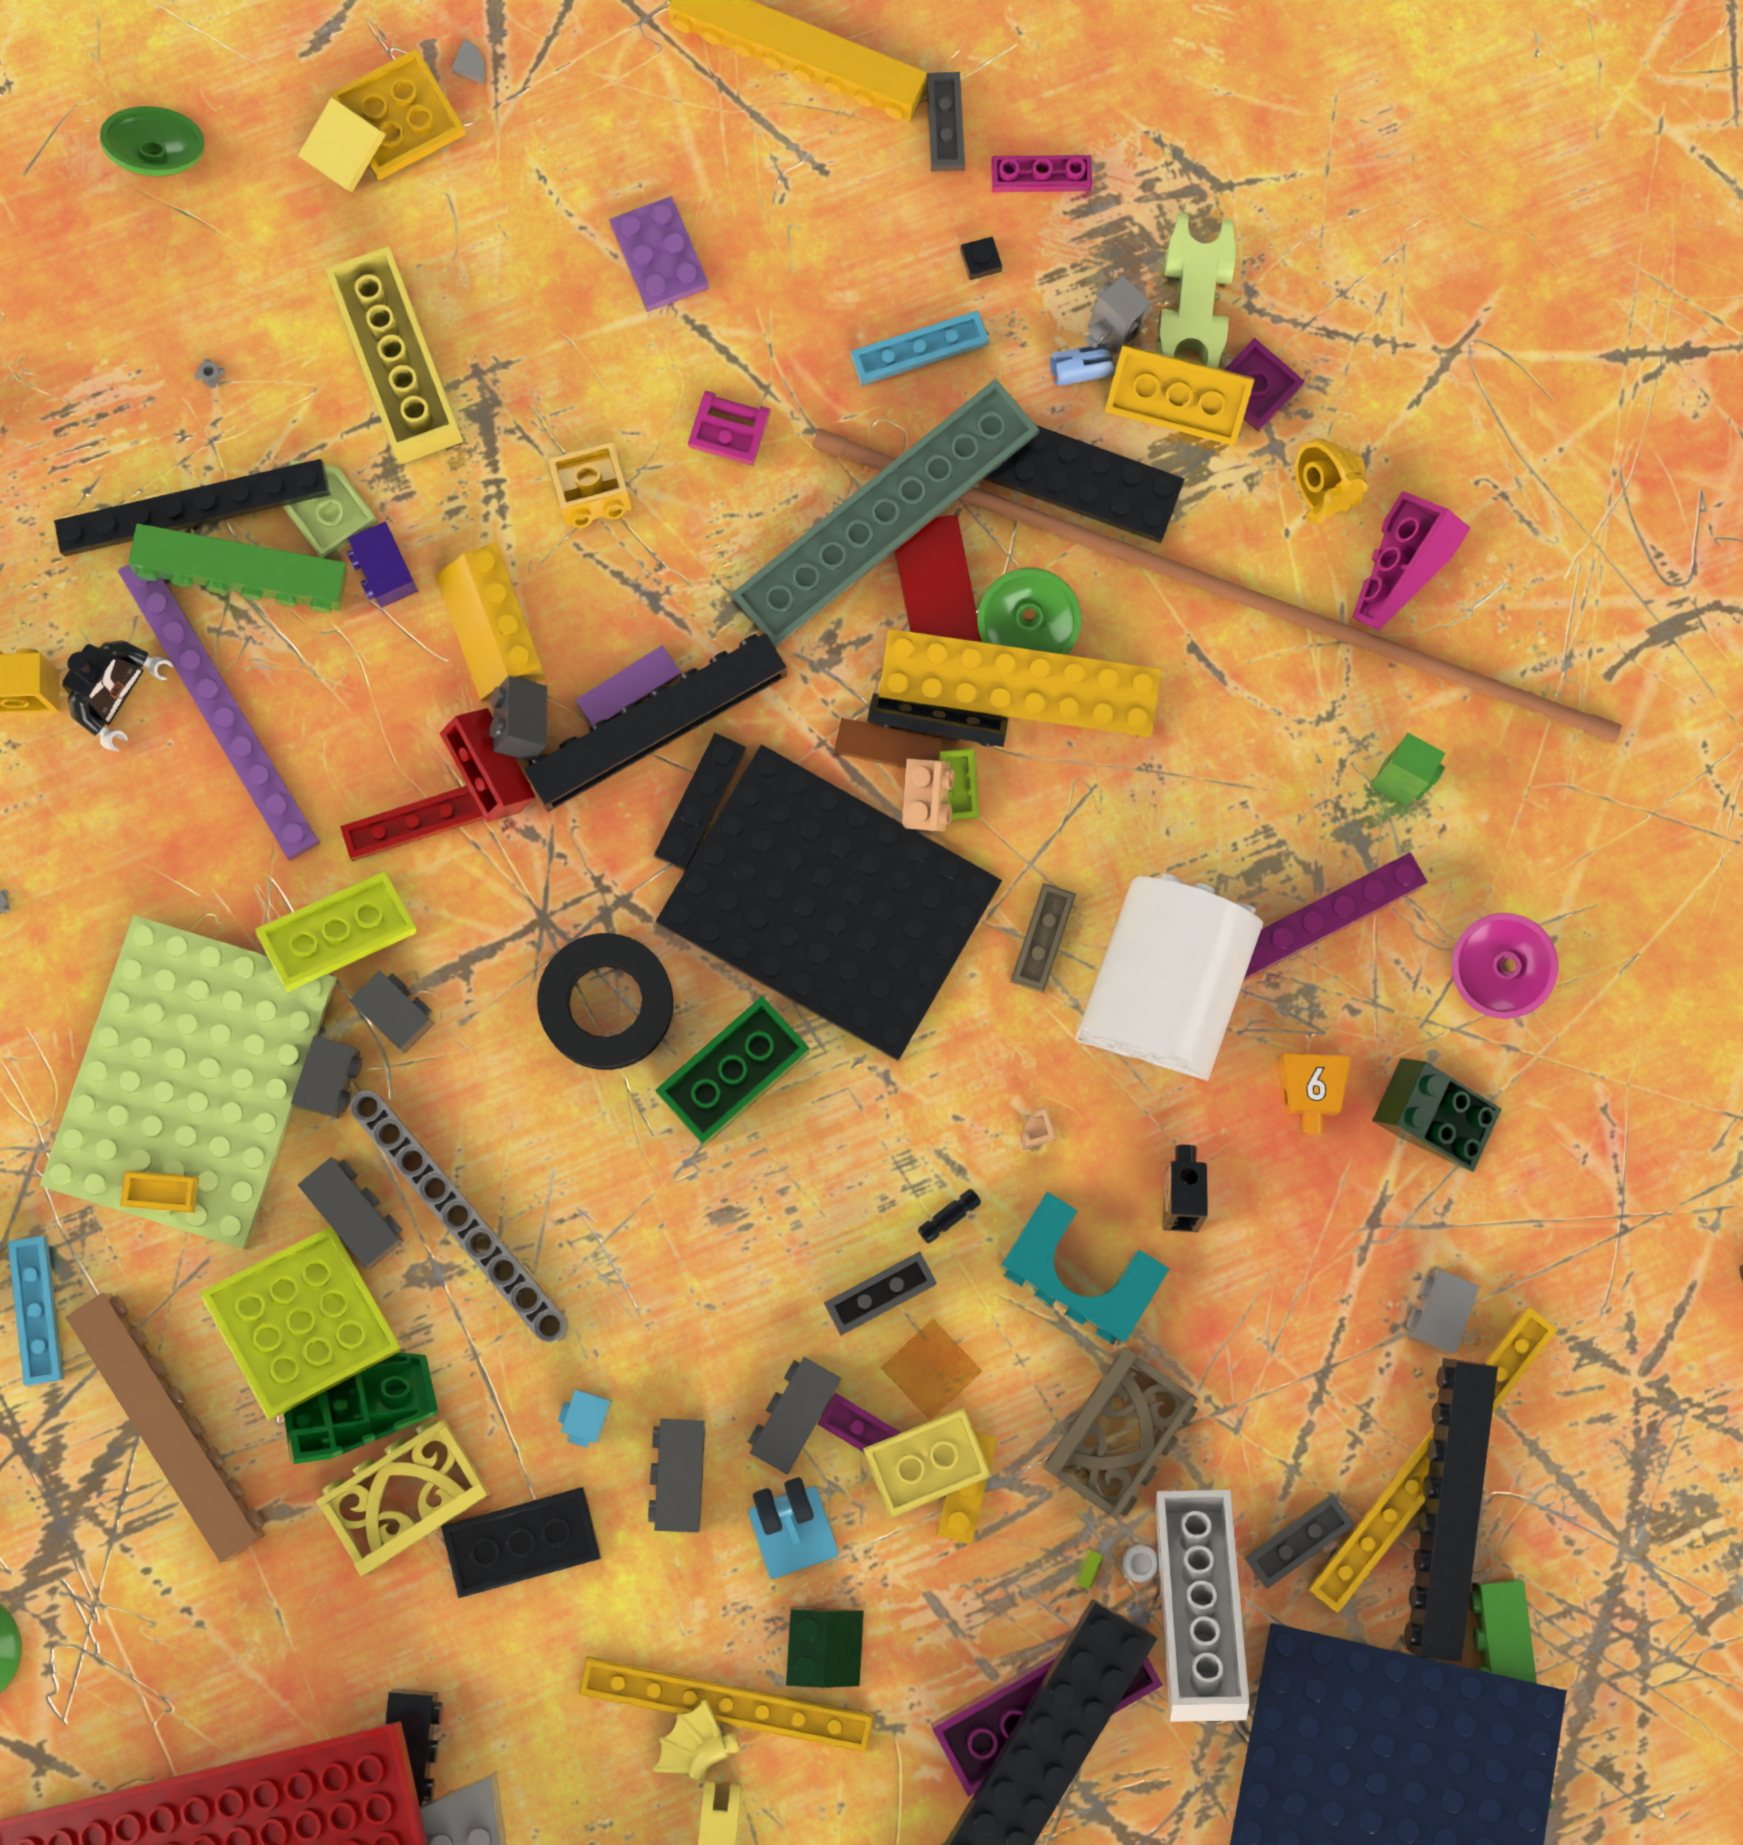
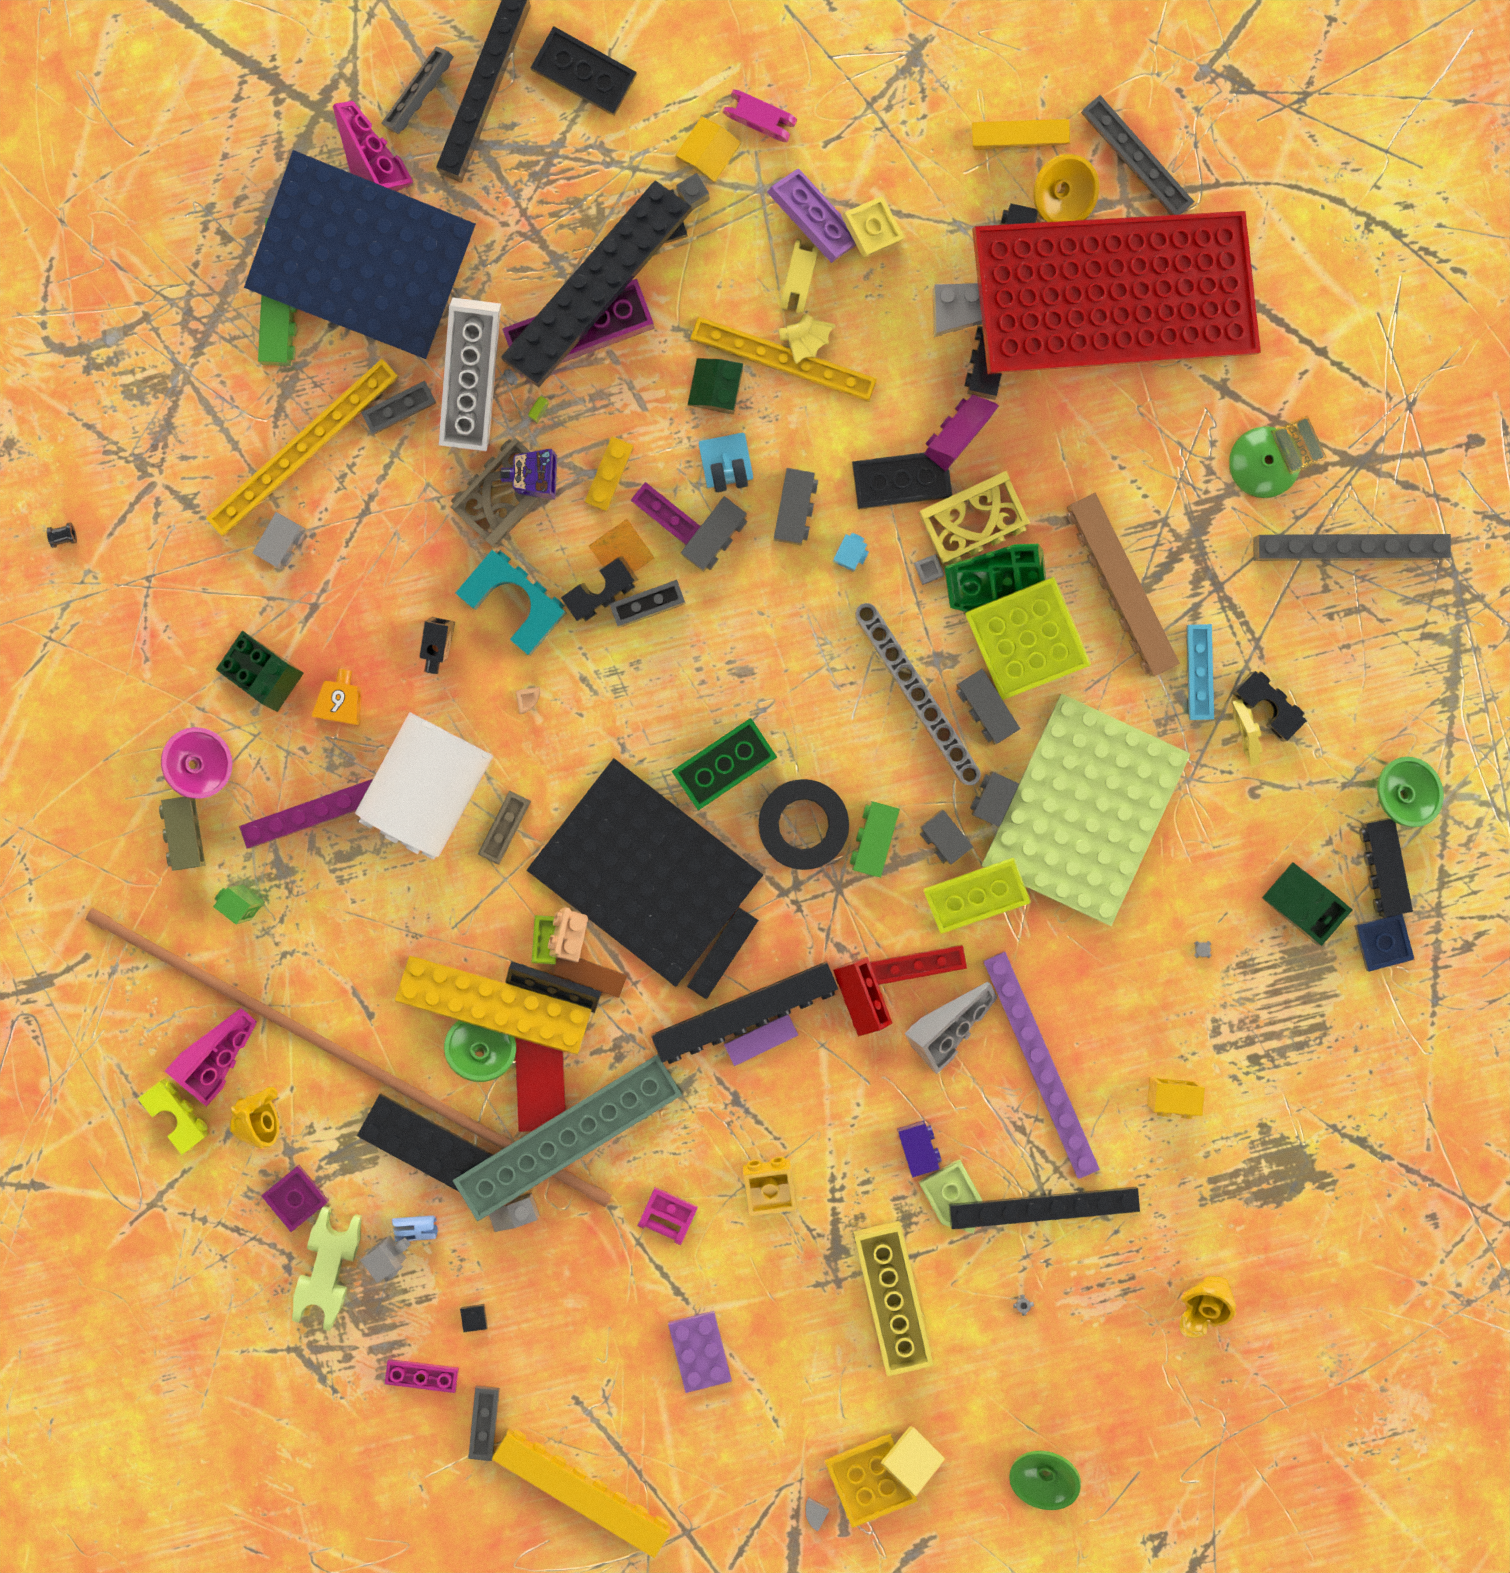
camera: 165 degrees left, 10 degrees up
black torso [62,640,173,751] -> none
yellow tile [120,1170,199,1213] -> none
bright green brick [128,523,347,613] -> none
yellow slope [435,542,546,702] -> none
dark grey brick [490,675,547,761] -> none
medium azure plate [850,310,989,386] -> none
light yellow tile [863,1408,991,1518] -> none
black axle [918,1189,981,1243] -> none
yellow plate [1104,344,1254,446] -> none
white tile [1121,1544,1159,1582] -> none
black brick [1404,1358,1498,1662] -> none
none -> neon yellow arch [138,1078,209,1155]
none -> olive brick [159,797,206,871]
none -> light grey slope [489,1193,540,1232]
none -> torso [500,449,557,500]
none -> black arch [561,556,639,622]
none -> bright green brick [849,801,900,878]
none -> light grey wedge [904,982,997,1074]
none -> light grey tile [913,554,945,585]
none -> magenta slope [924,394,999,471]

